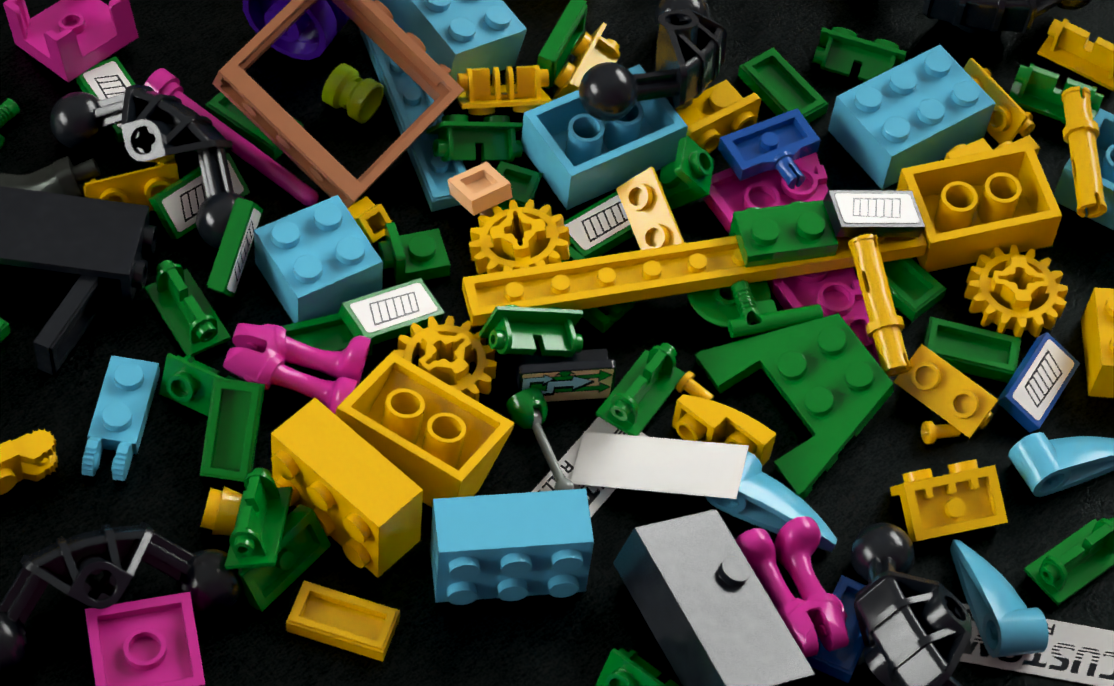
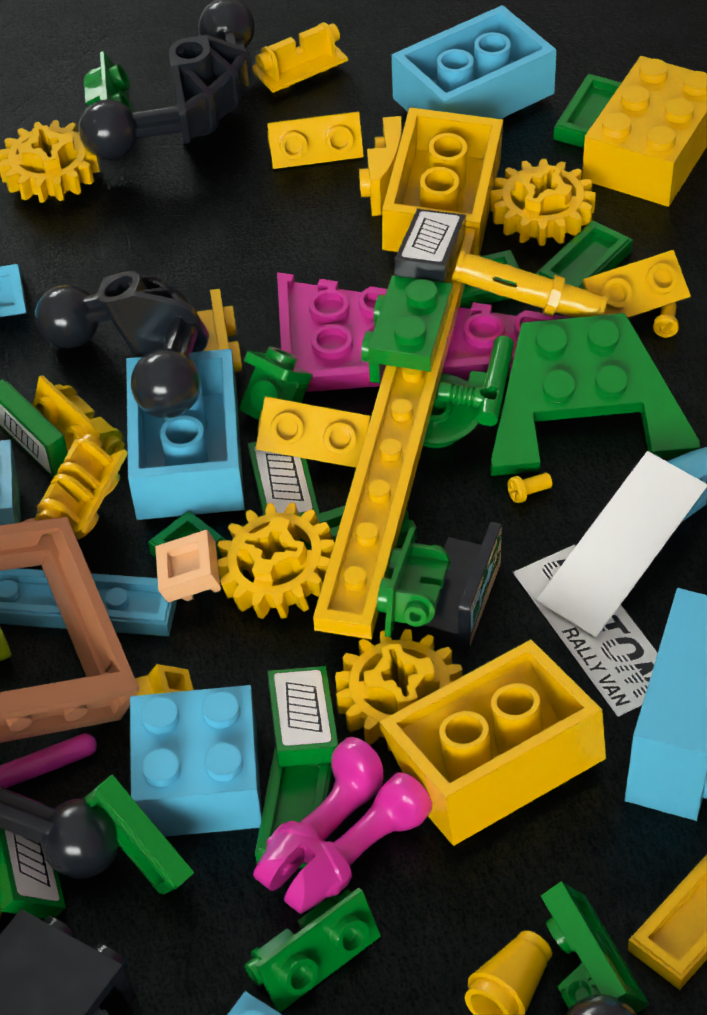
camera: 55 degrees left, 5 degrees down
green hinge [144,260,231,356] -> none
green tile [200,377,265,482] -> none
green hinge [225,468,293,570] -> none
yellow brick [271,398,423,578] -> none
green bracket [378,222,451,285] -> none
green hinge [426,114,523,162] -> none
hinge [506,388,574,490] -> none
green hinge [595,343,685,436] -> none
yellow slope [672,394,776,466] -> none
blue plate [718,108,821,189] -> none
green tile [738,47,828,123] -> none
green hinge [813,27,907,82] -> none
medium azure brick [828,45,995,190] -> none
tile [997,332,1080,433] -> none
green hinge [1009,63,1104,125] -> none
yellow pin [1061,86,1107,218] -> none

